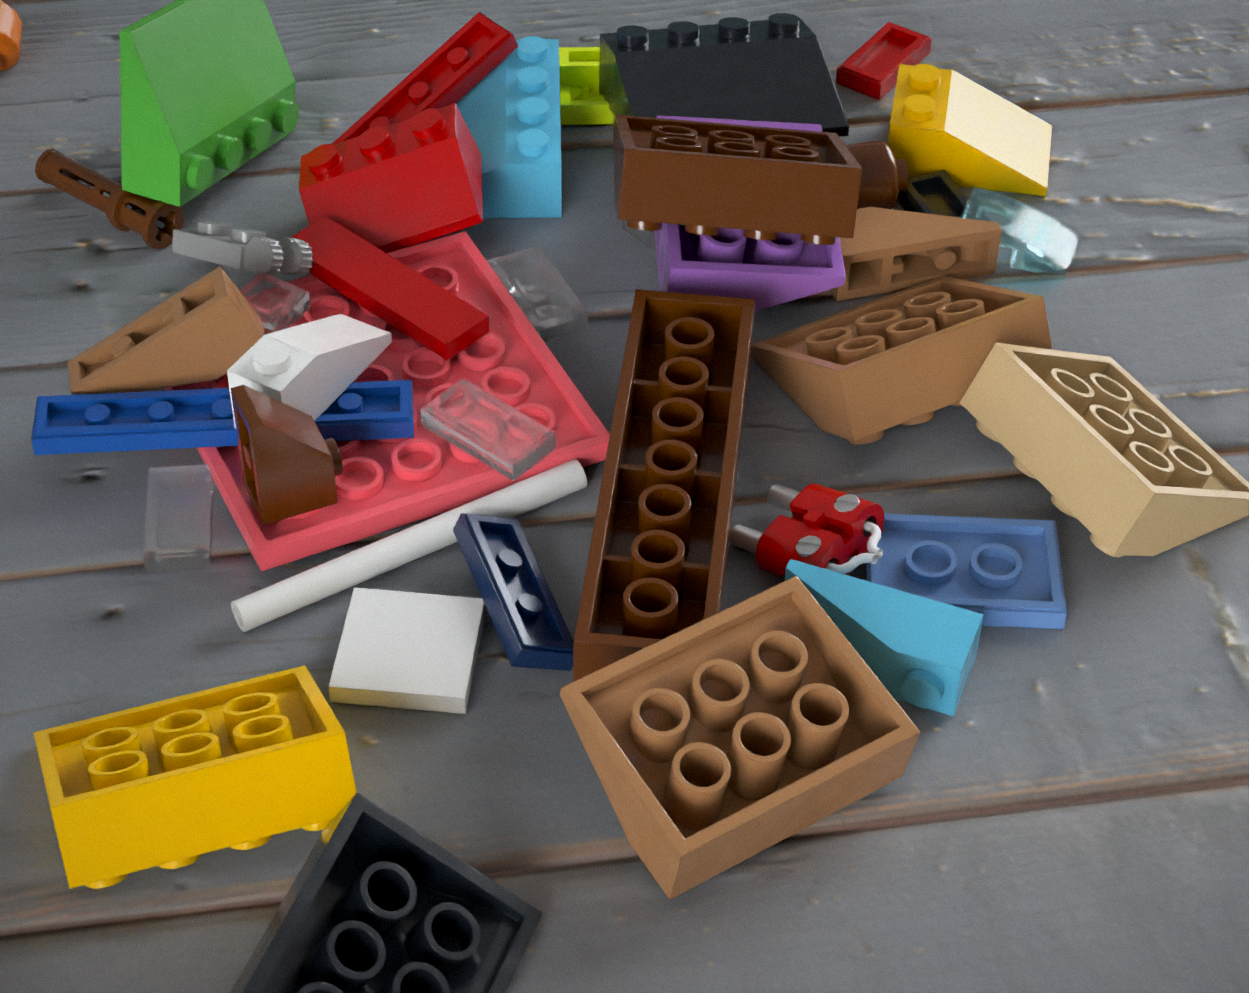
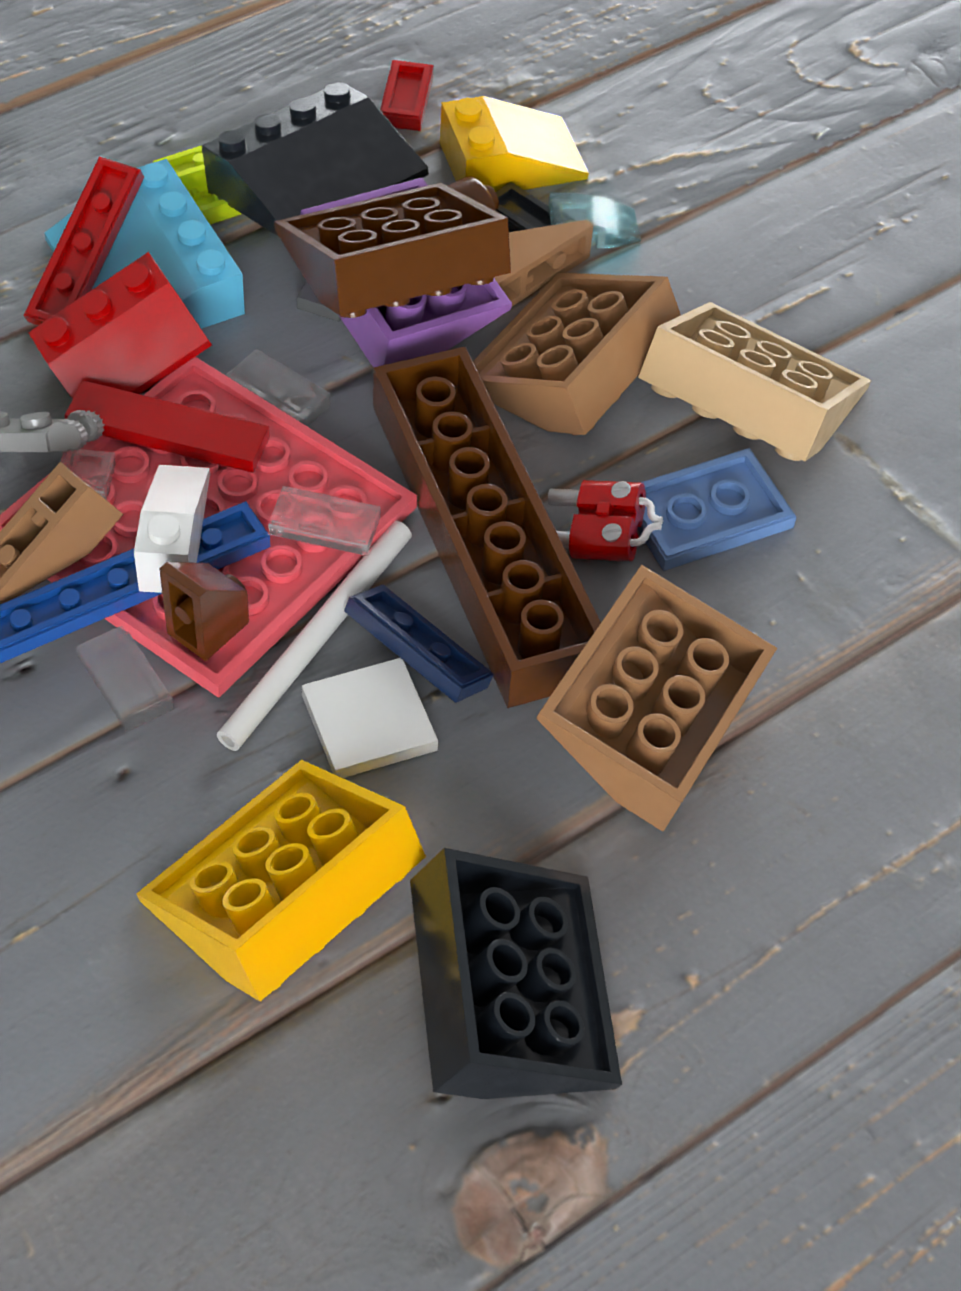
camera: 30 degrees left, 10 degrees up
medium azure slope [785,559,984,716] -> none

